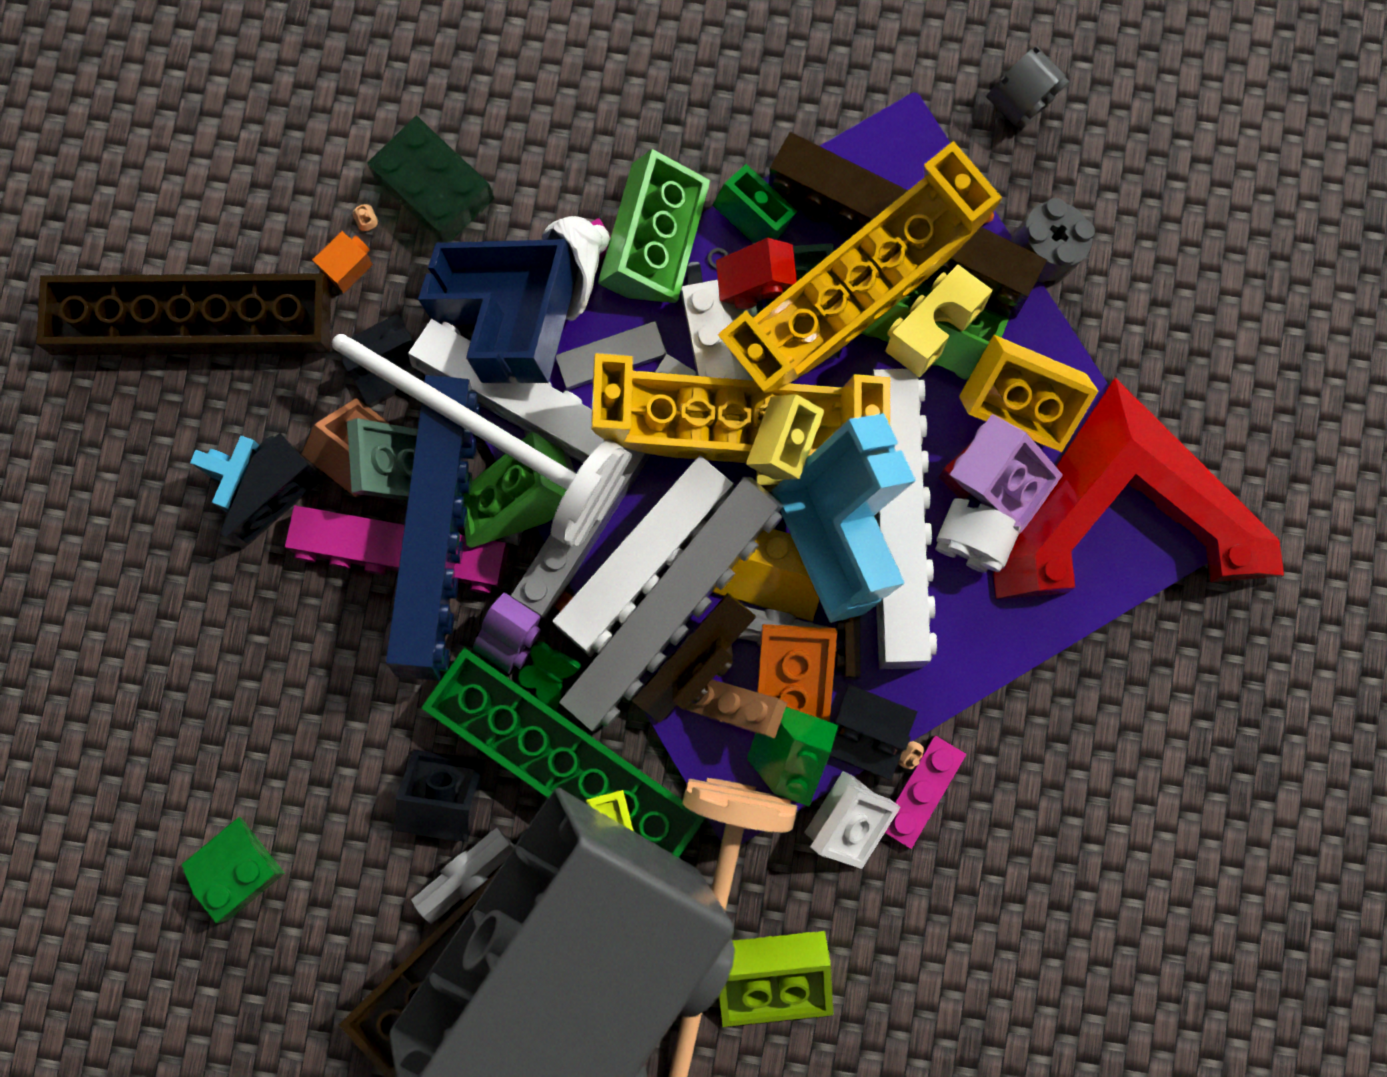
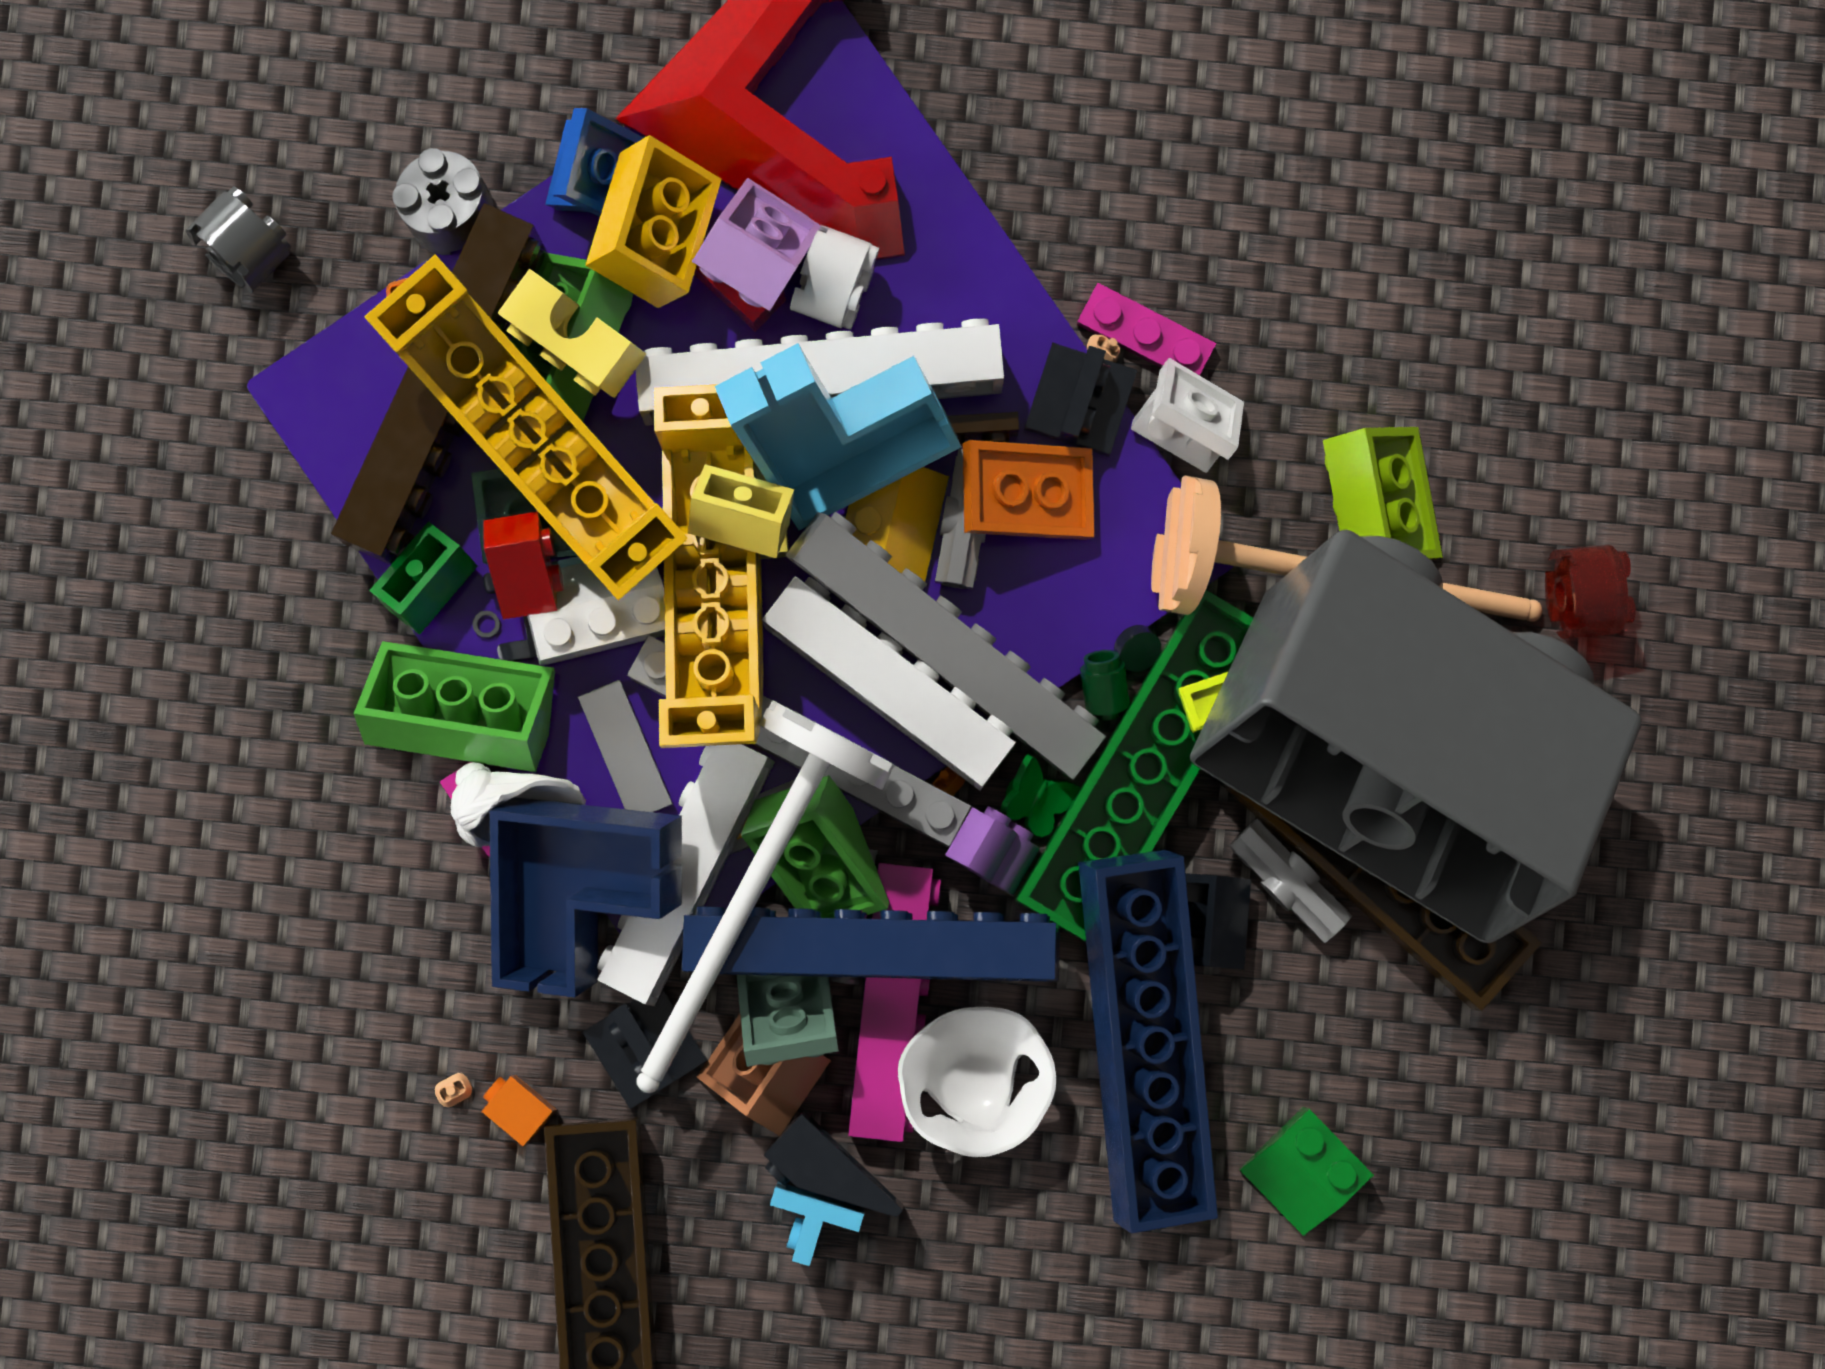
camera: 100 degrees left, 5 degrees up
clear green brick [367,115,495,243] -> none
dark brown bracket [632,593,756,723] -> none
medium nougat plate [686,679,787,738] -> none
green slope [747,707,838,806] -> none
none -> blue bracket [545,108,644,217]
none -> white piece [898,1007,1056,1157]
none -> dark blue brick [1078,850,1218,1234]
none -> dark green brick [1080,650,1130,720]
none -> black tile [1114,625,1161,672]

